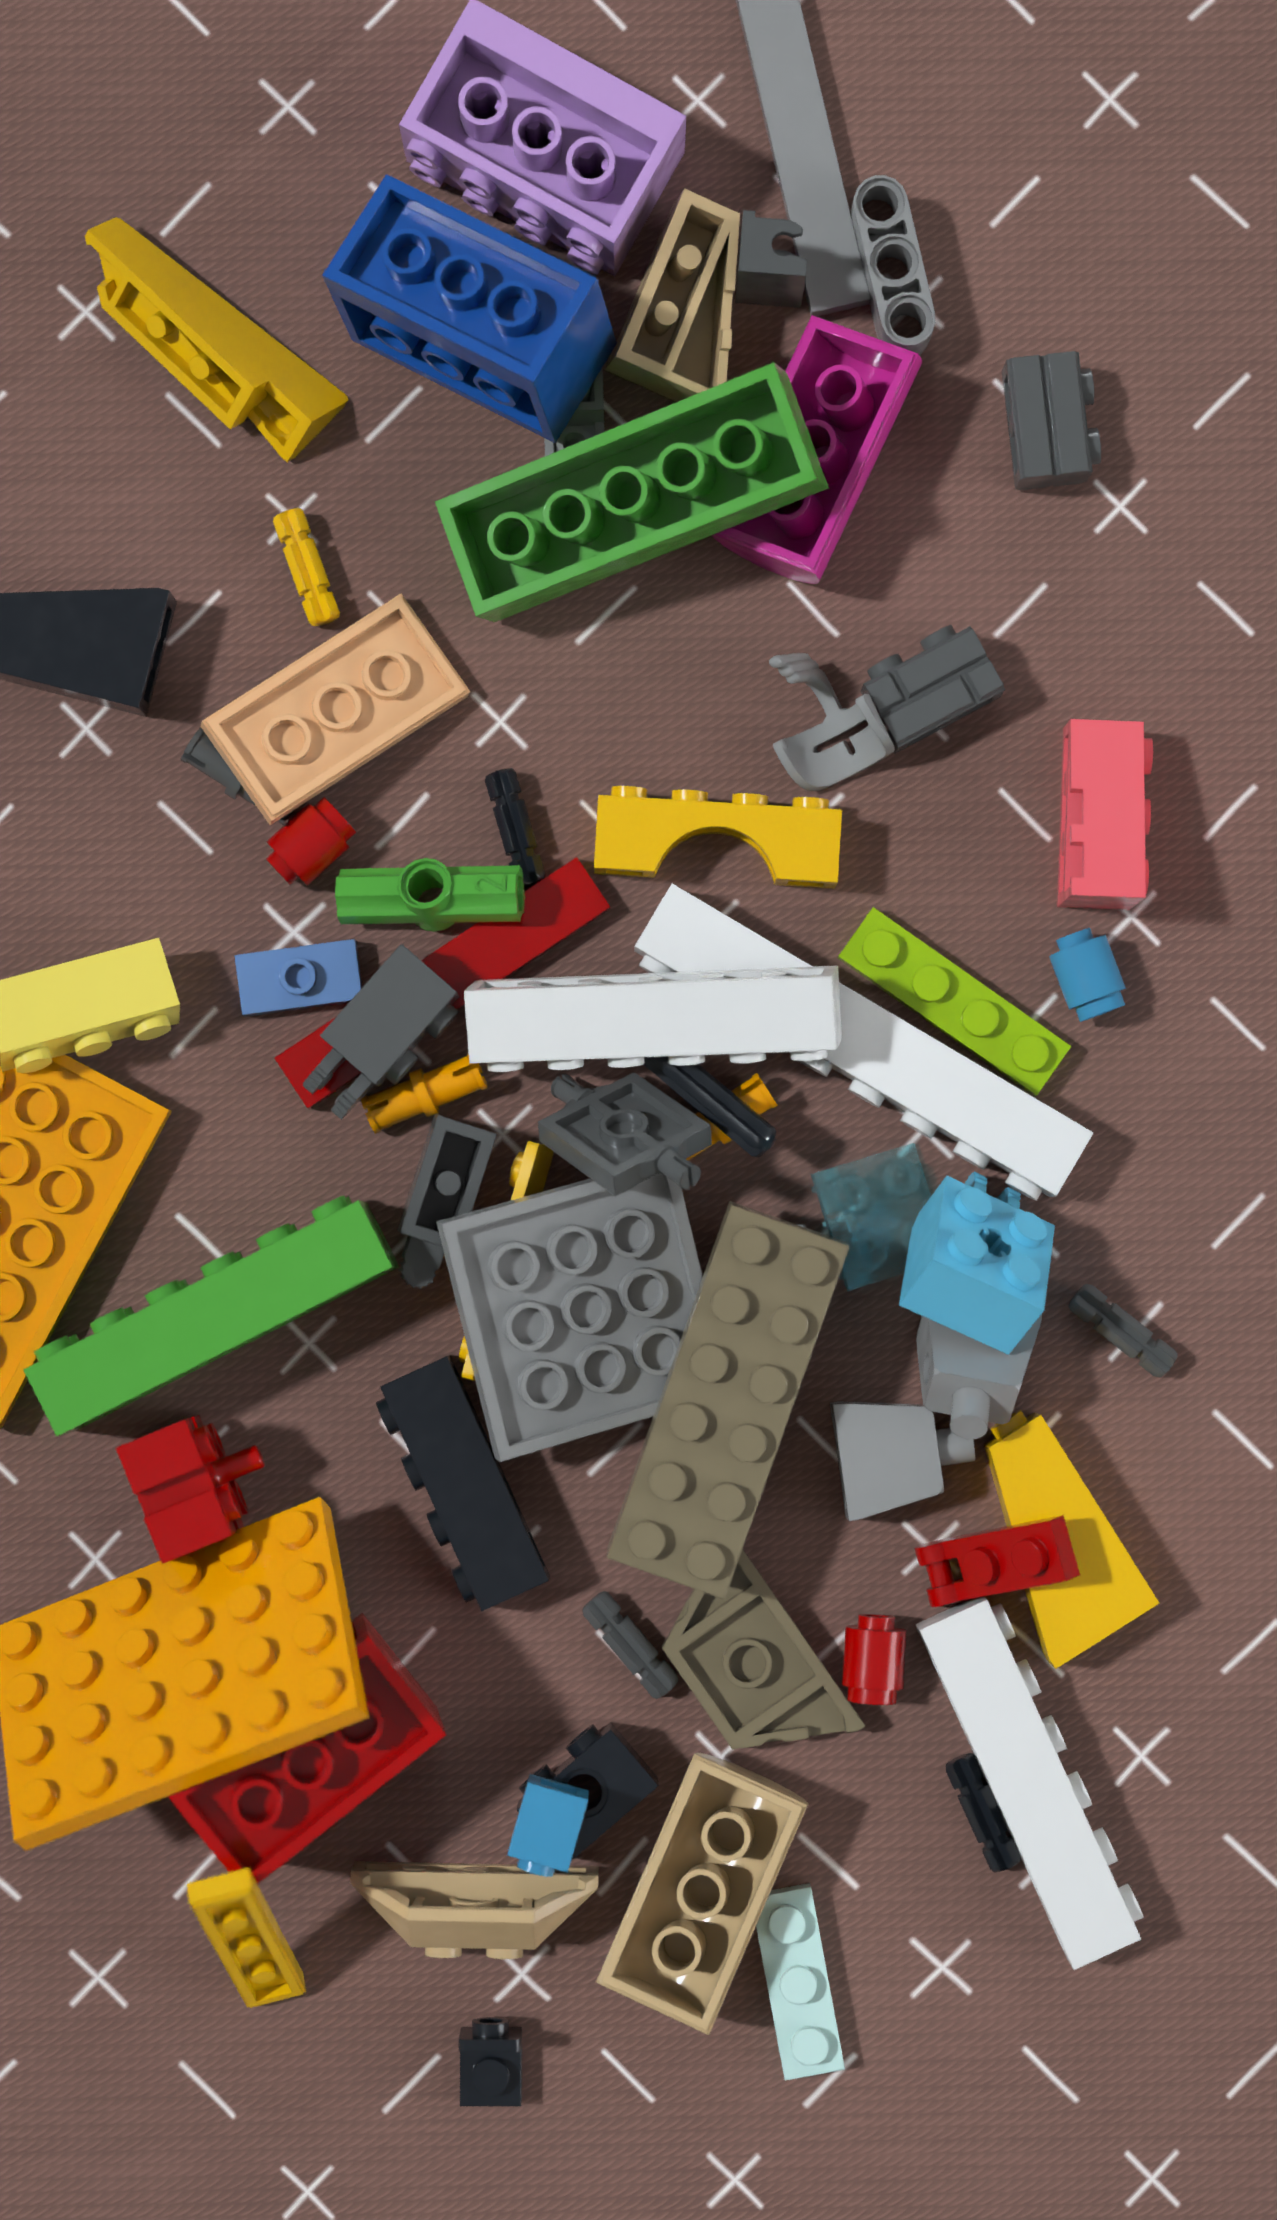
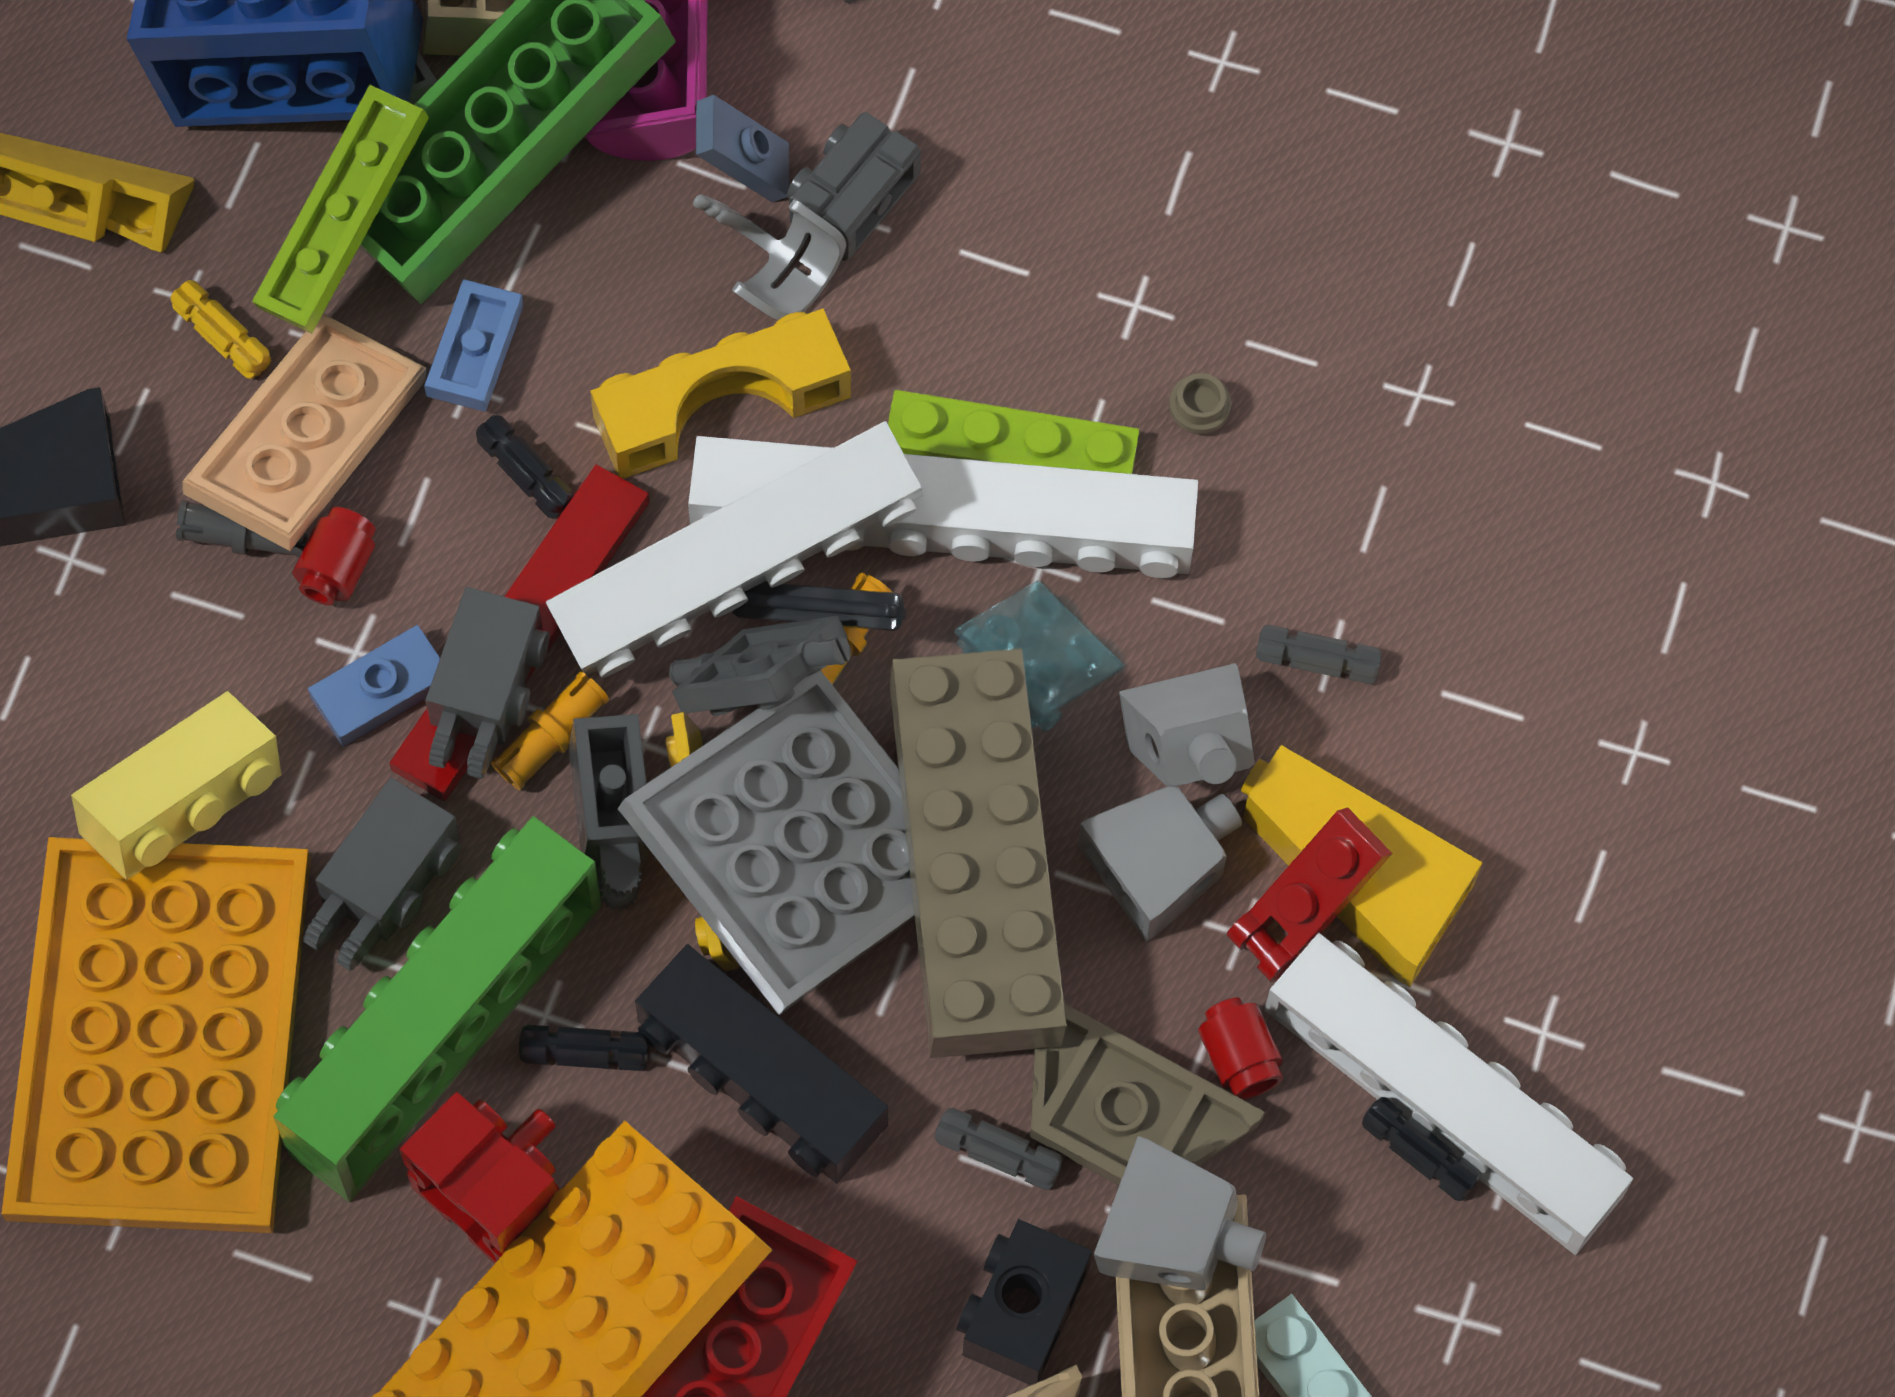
camera: 25 degrees left, 20 degrees down
bright green piece [335,858,525,932] -> none
dark azure brick [507,1774,589,1877] -> none
medium azure hinge [899,1171,1055,1355] -> none
dark azure brick [1049,928,1126,1022] -> none
coral wedge [1057,719,1153,910] -> none
none -> lime plate [252,85,429,334]
none -> dark grey hinge [303,777,461,971]
none -> medium blue plate [424,279,524,412]
none -> black axle [519,1025,649,1071]
none -> sand blue plate [696,95,789,202]
none -> light grey torso [1094,1136,1266,1290]
none -> dark tan plate [1169,373,1231,434]

